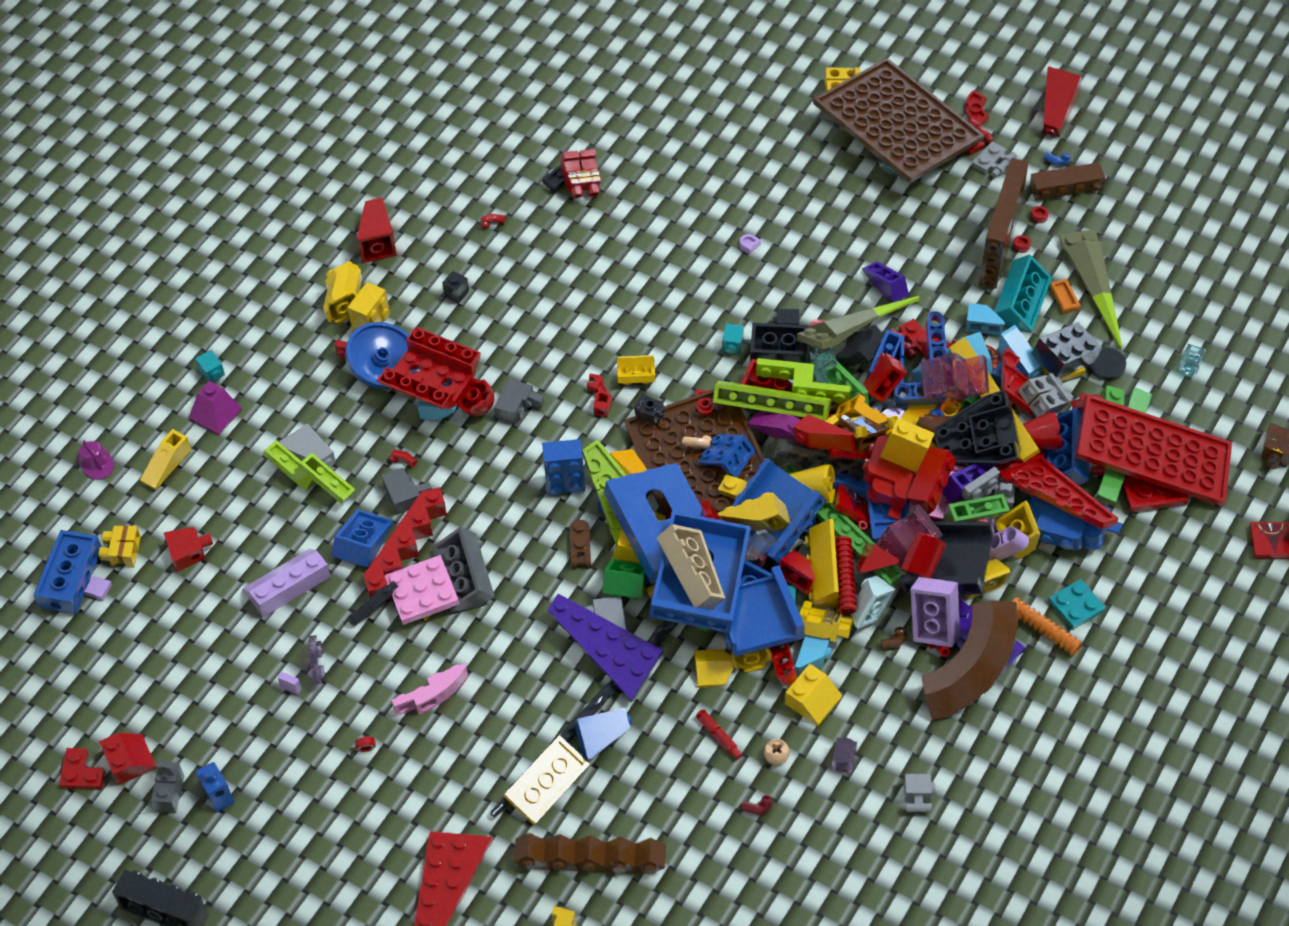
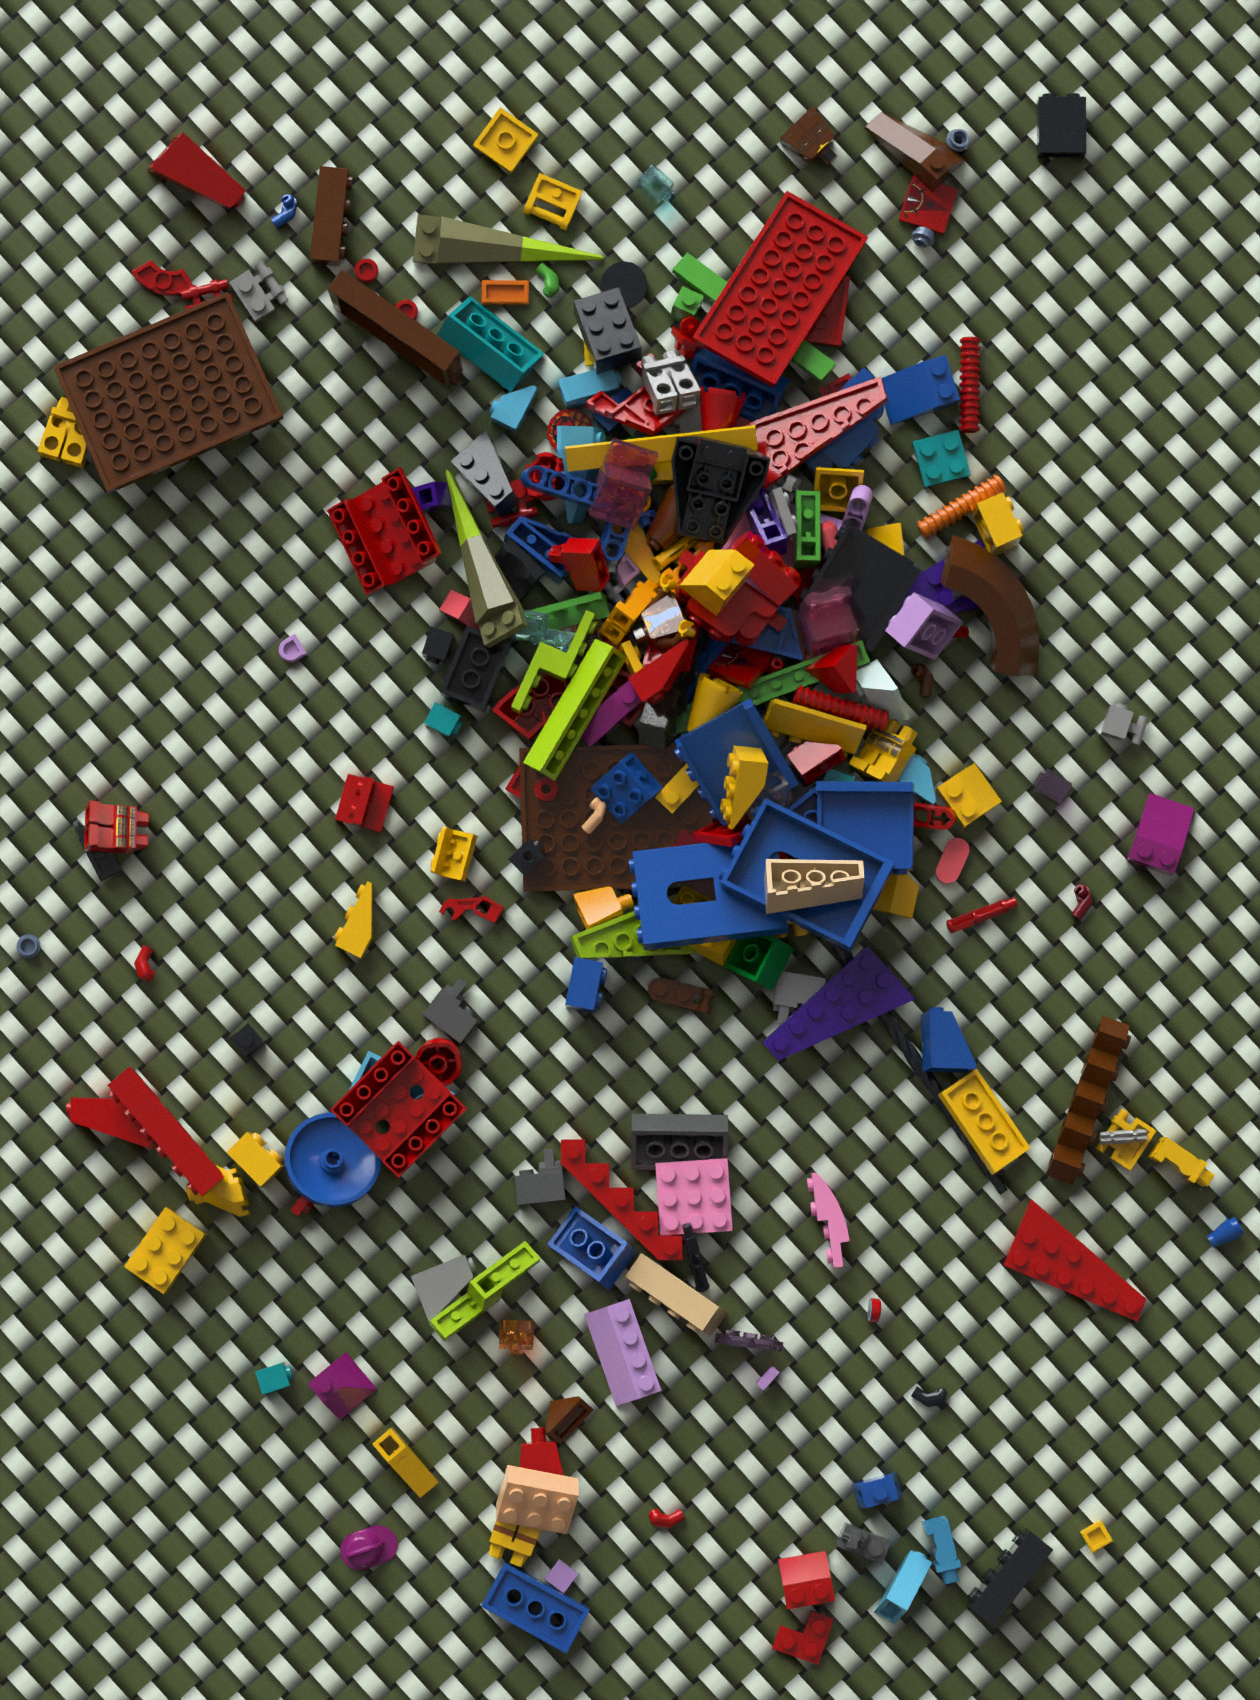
camera: 75 degrees left, 30 degrees up
red arm [389,450,418,468] -> none
light nougat piece [763,739,790,765] -> none
red panel [901,531,946,579] -> none
none -> sand blue plate [17,934,41,958]
none -> red brick [107,1066,226,1196]
none -> yellow brick [124,1207,207,1294]
none -> red slope [327,467,442,595]
none -> yellow slope [334,881,373,959]
none -> red bracket [335,774,394,833]
none -> wedge [451,430,520,518]
none -> yellow plate [473,107,539,174]
none -> light nougat brick [496,1465,579,1534]
none -> clear orange brick [499,1319,534,1354]
none -> yellow plate [523,173,583,231]
none -> bright green arm [535,262,559,298]
none -> reddish brown slope [546,1396,594,1445]
none -> tan wedge [625,1253,728,1336]
none -> red arm [648,1509,686,1529]
none -> medium azure slope [874,1550,932,1624]
none -> blue slope [882,355,960,426]
none -> sand blue plate [911,227,935,248]
none -> black arm [911,1386,948,1407]
none -> dark azure hips [921,1515,961,1584]
none -> coral tile [935,838,970,884]
none -> red piece [959,337,981,433]
none -> yellow brick [971,492,1024,555]
none -> yellow plate [1096,1108,1156,1171]
none -> light grey axle [1099,1129,1147,1145]
none -> magenta slope [1126,793,1194,876]

